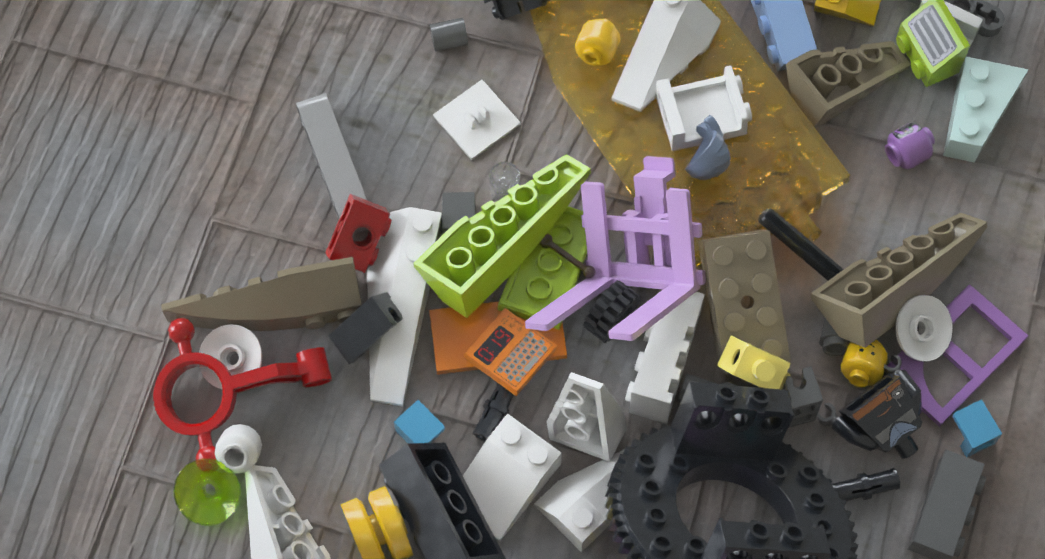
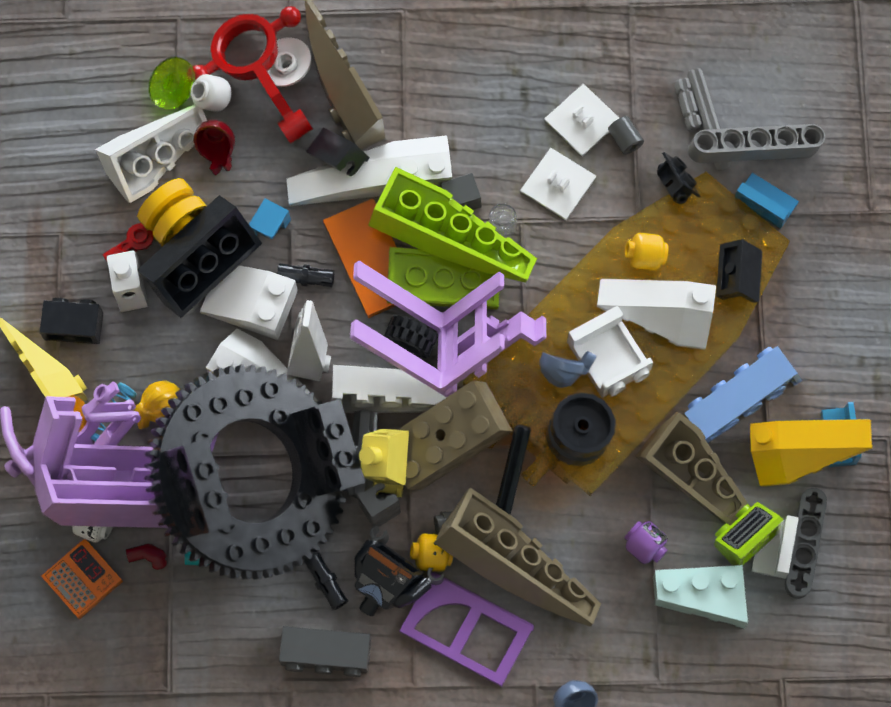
camera: 75 degrees right, 5 degrees up
light grey beam [296,93,368,235] -> none
red brick [325,194,392,273] -> none
orange tile [464,308,557,396] -> none
dark brown hinge [540,234,596,278] -> none
white dish [896,295,953,361] -> none
dark azure panel [952,399,1002,457] -> none
none -> dark red piece [193,120,235,176]
none -> white piece [544,84,619,157]
none -> black wheel [546,393,616,466]

